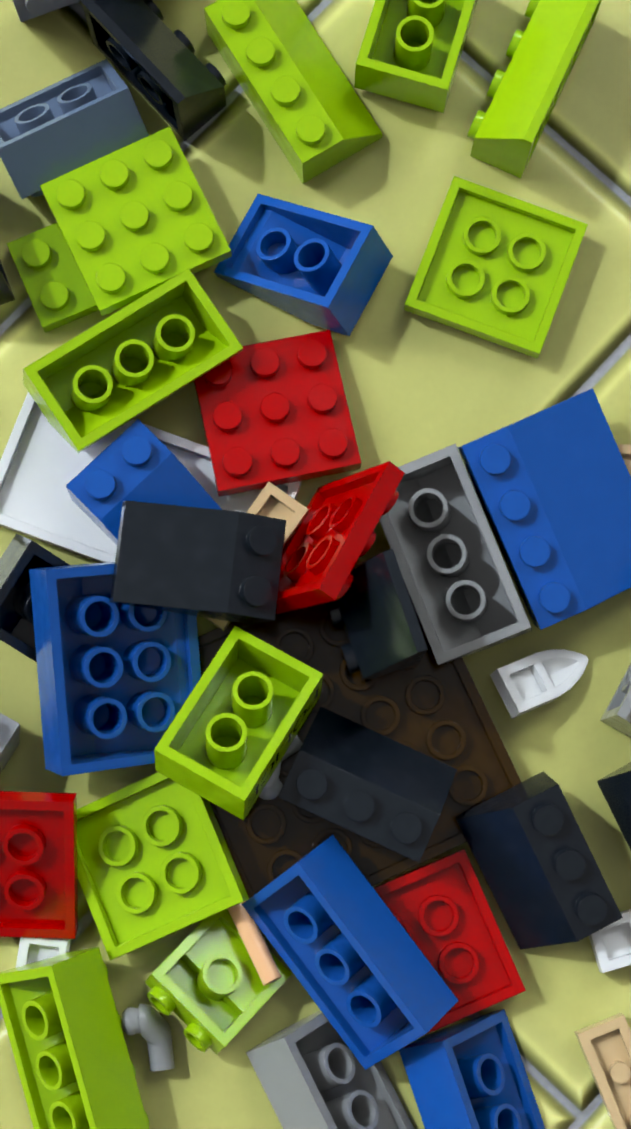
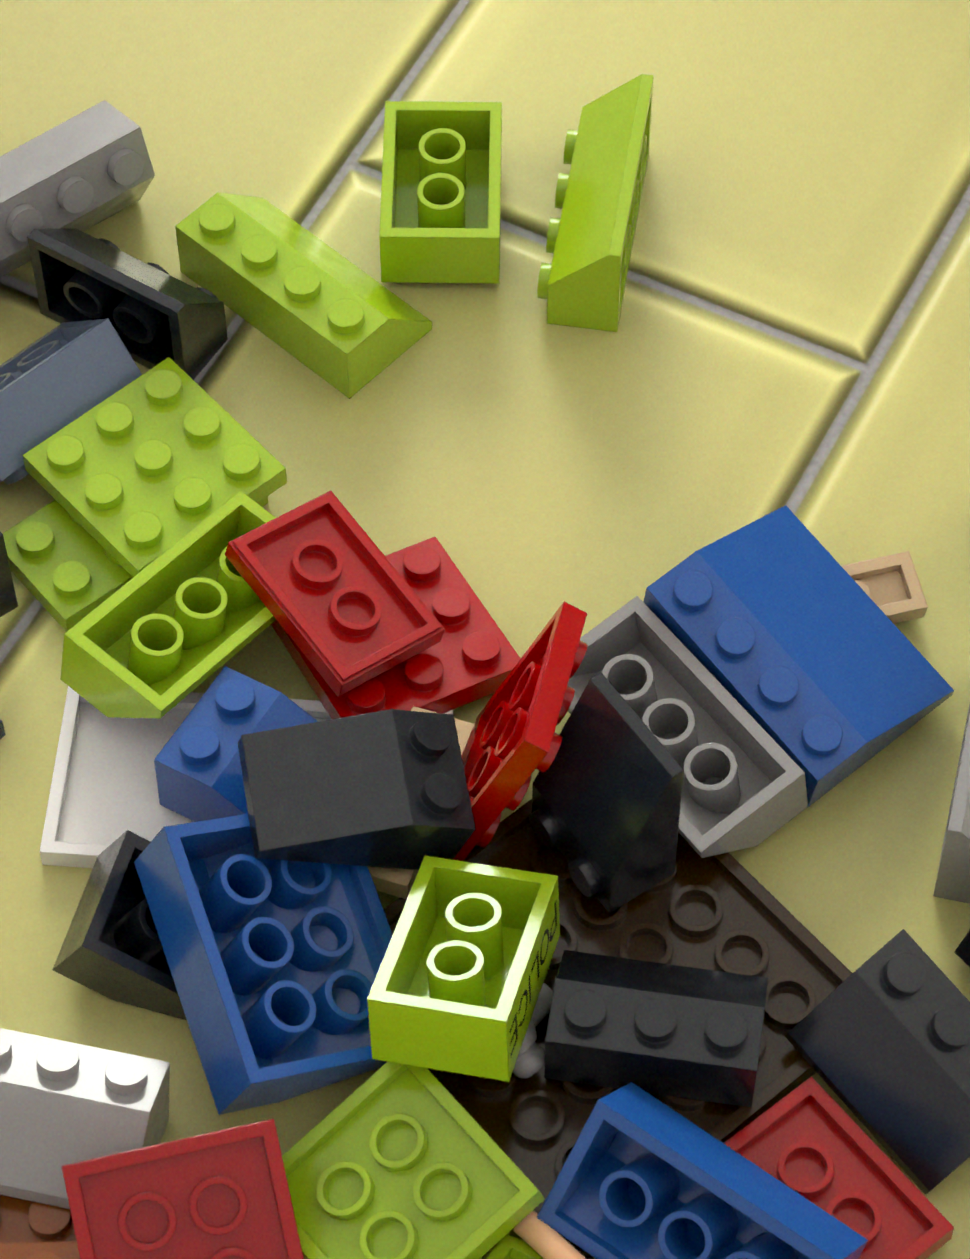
camera: 15 degrees left, 25 degrees down
blue slope [214,194,393,336] -> none
lime plate [404,176,588,359] -> none
white plate [490,649,589,719] -> none
none -> red tile [225,490,445,697]

